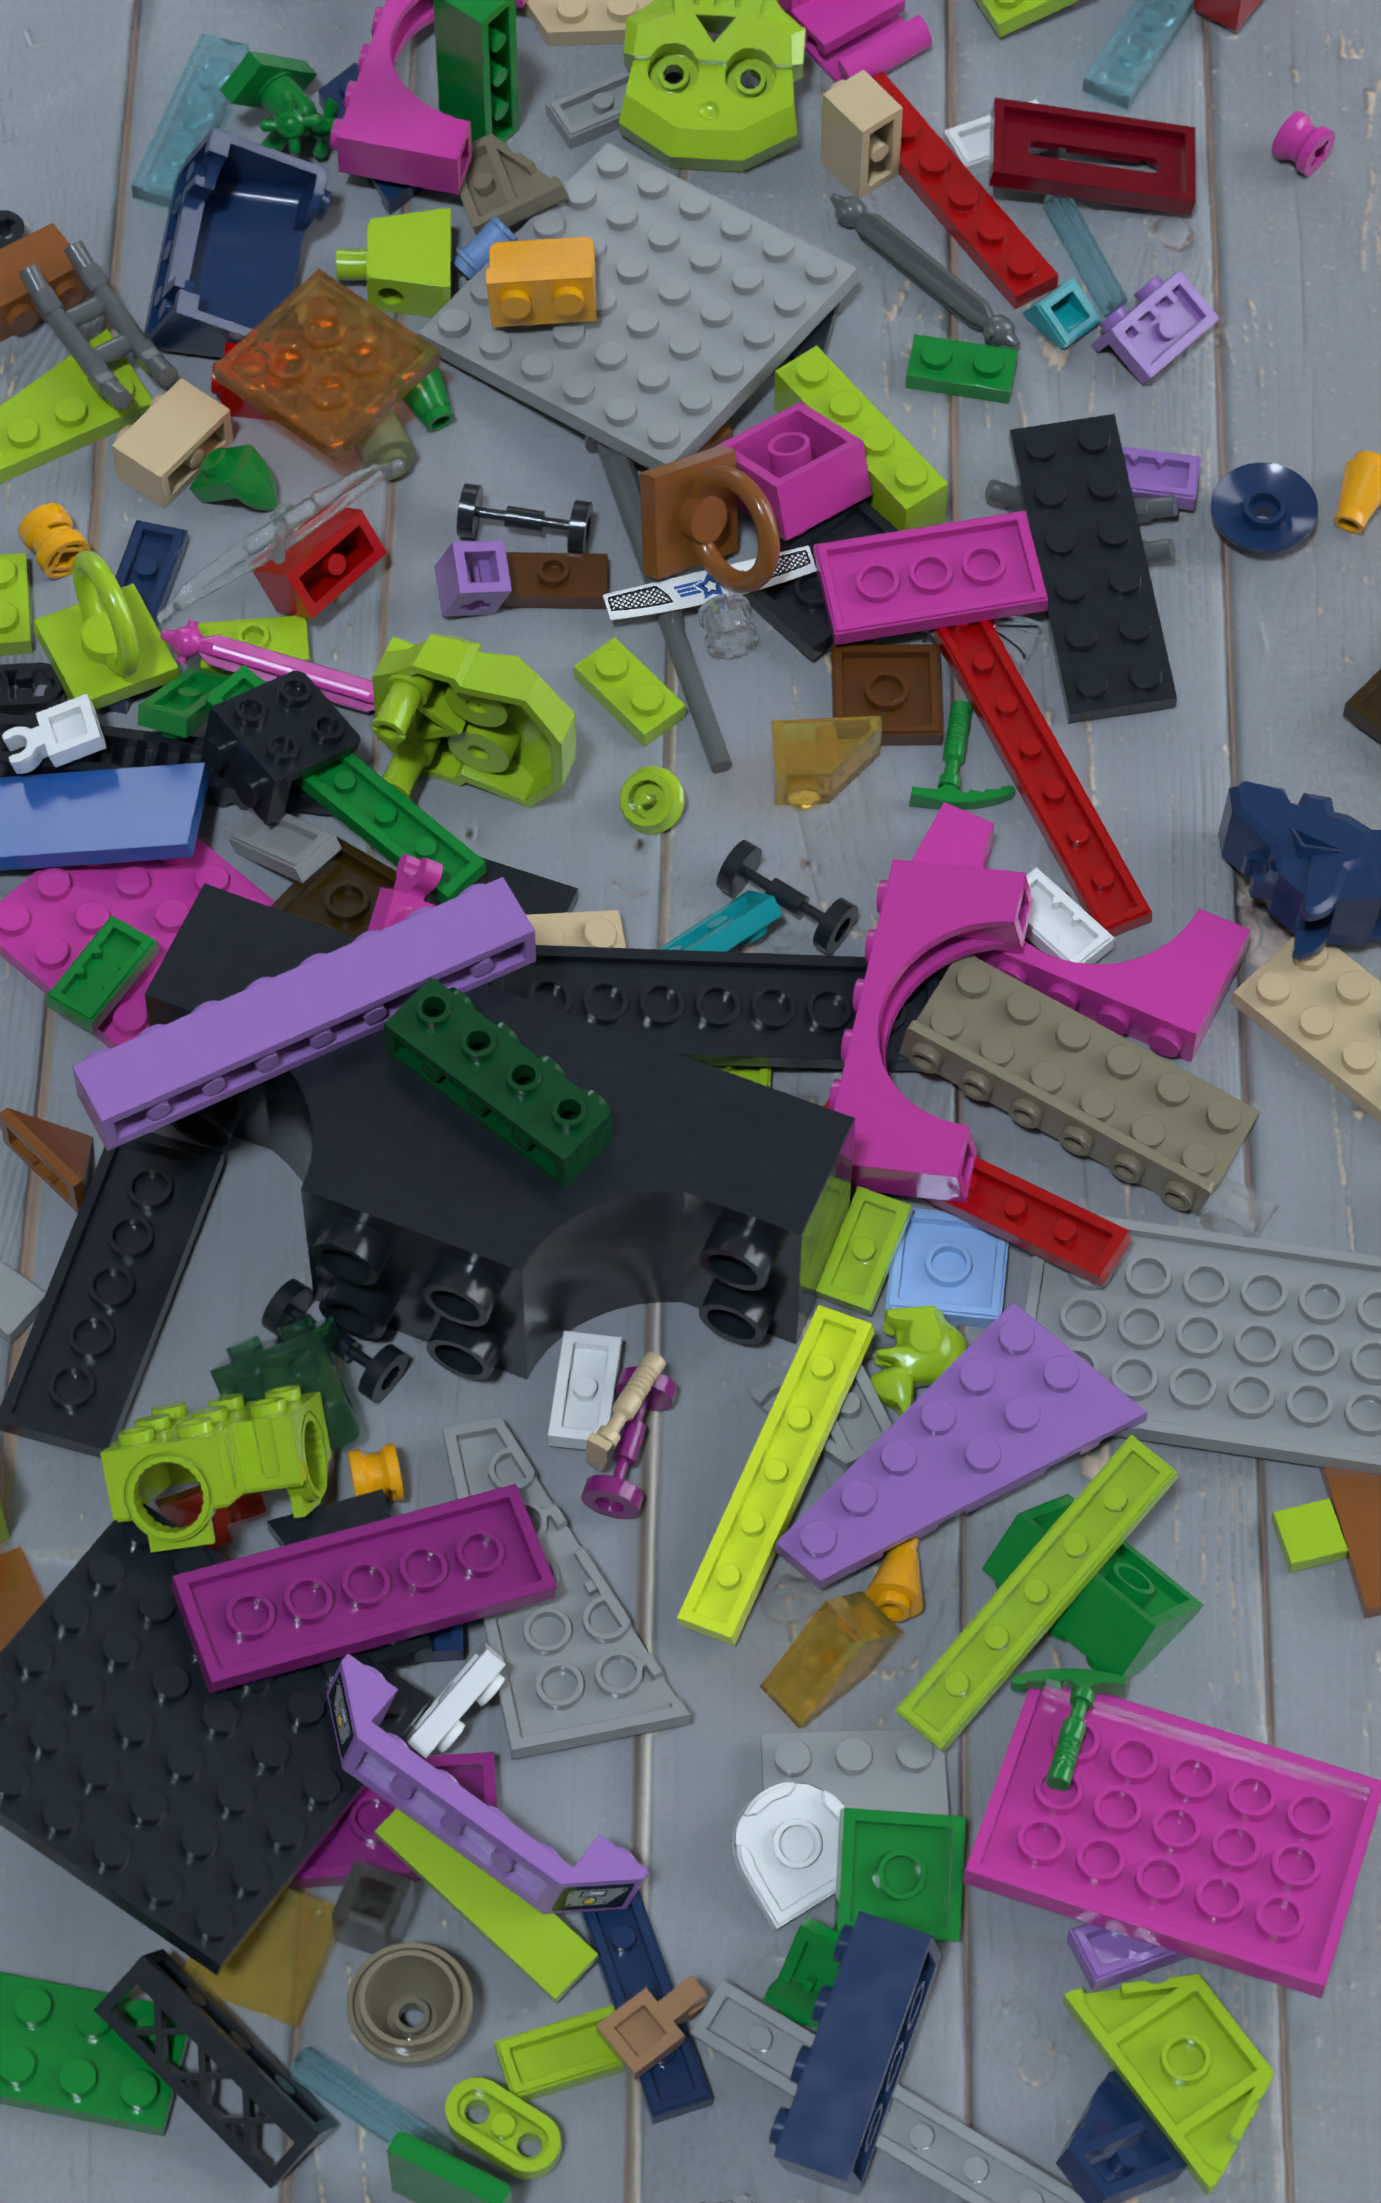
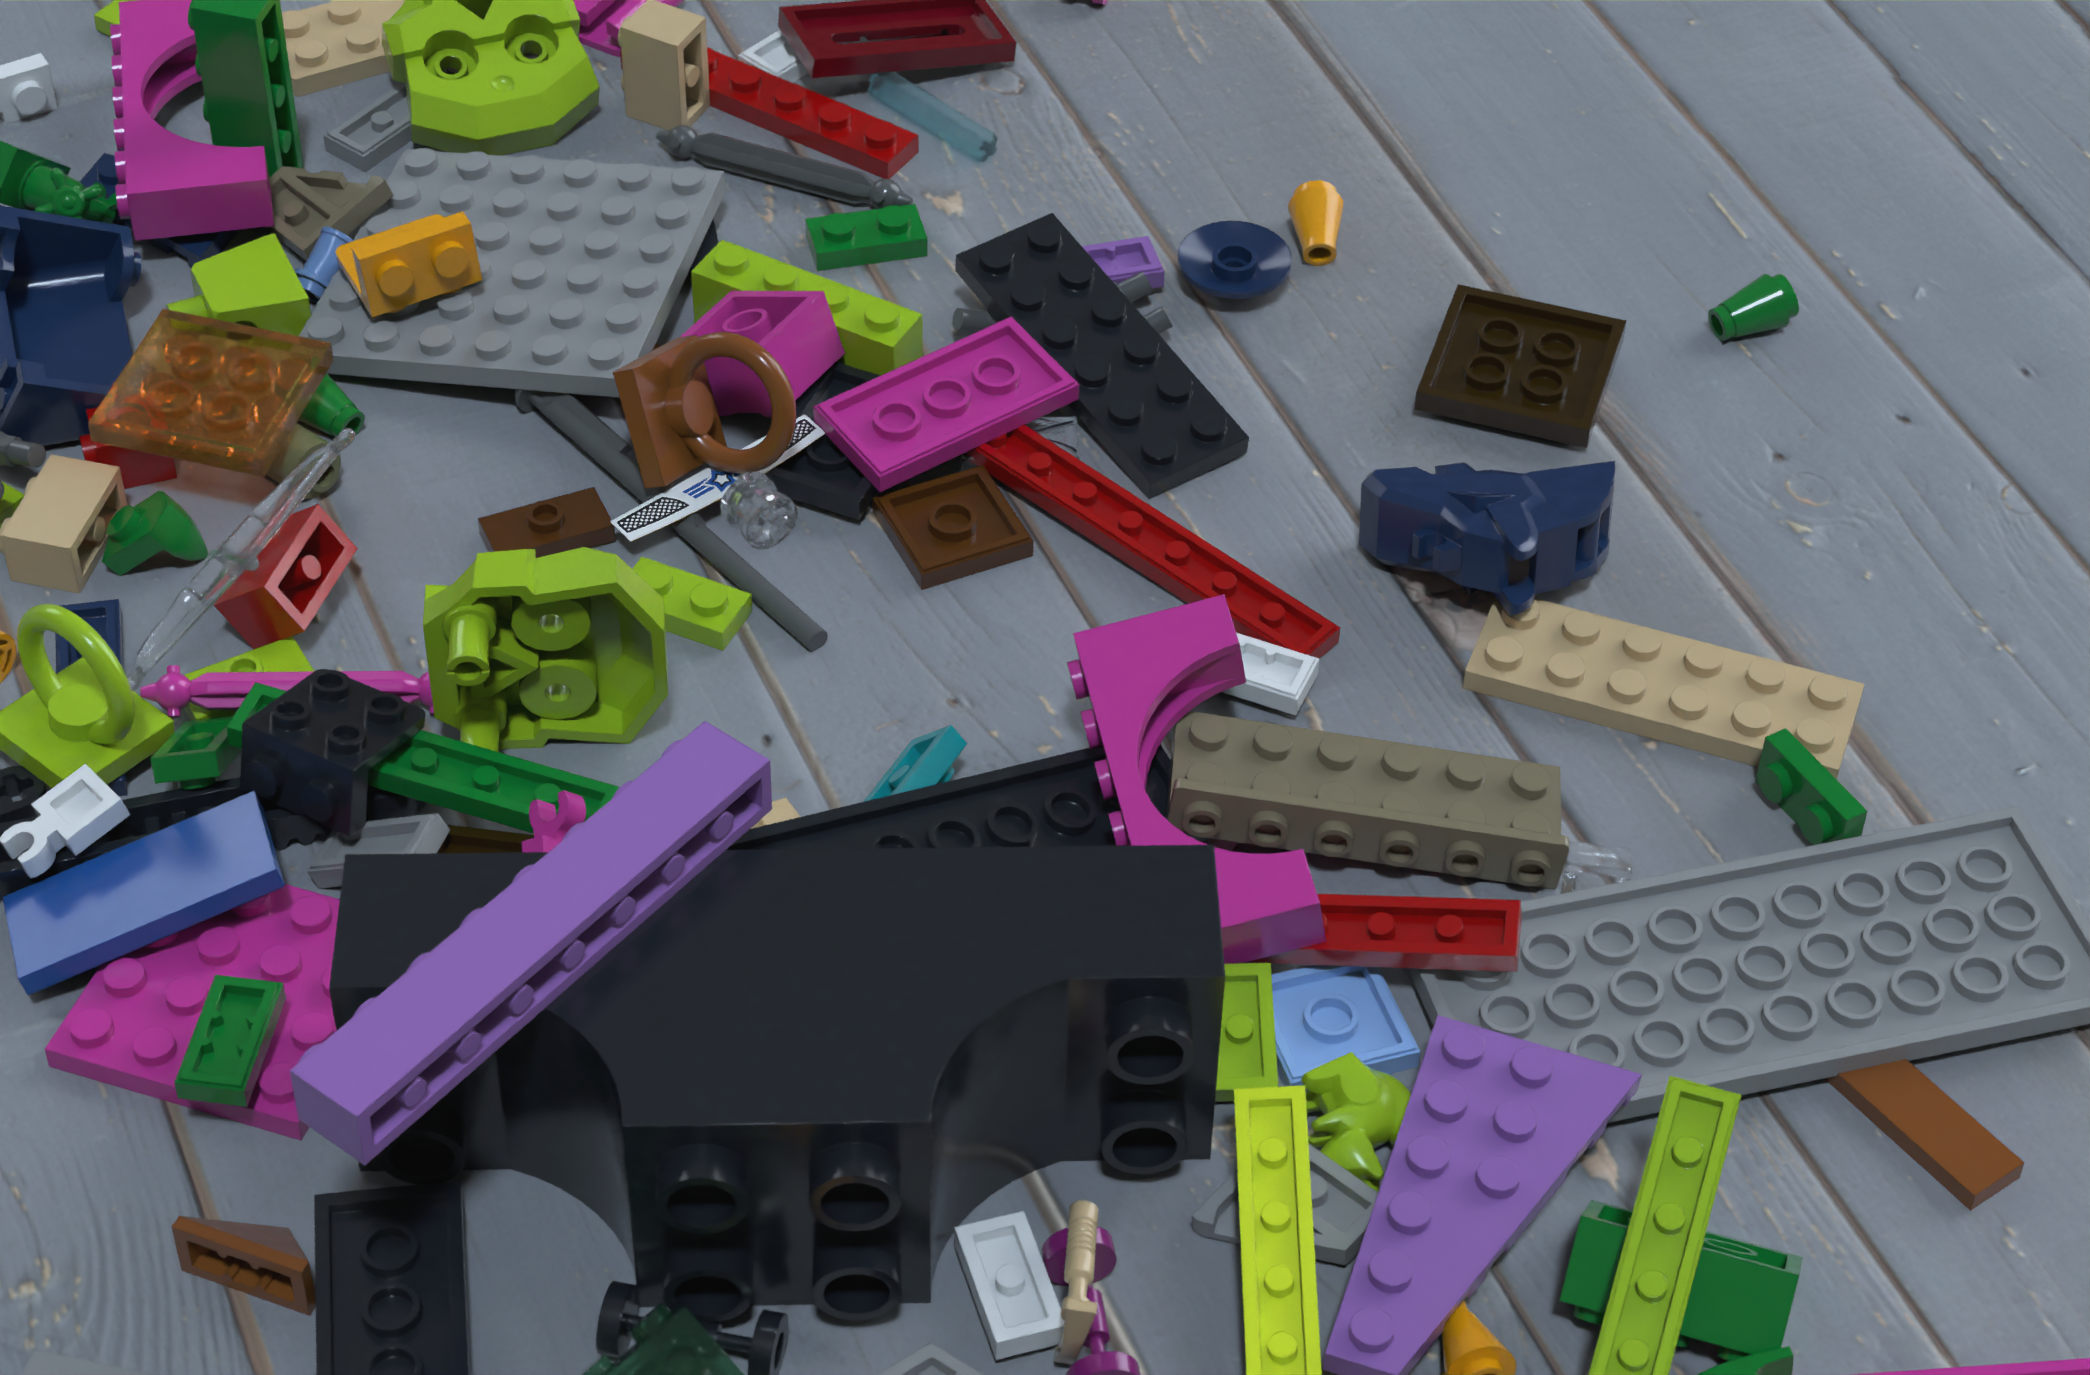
camera: 25 degrees left, 15 degrees down
dark green brick [384,977,612,1189] -> none
medium lavender brick [434,540,512,617] -> none
black wheel [456,483,593,553] -> none
lime hat [619,766,685,834] -> none
black wheel [716,840,858,954] -> none
clear yellow slope [770,716,882,808] -> none
green piece [909,700,1015,810] -> none
dark pink arch [911,802,1250,1062] -> none
teal slope [1022,278,1102,350] -> none
medium lavender bracket [1091,270,1220,385] -> none
lime tile [1271,1498,1348,1573] -> none

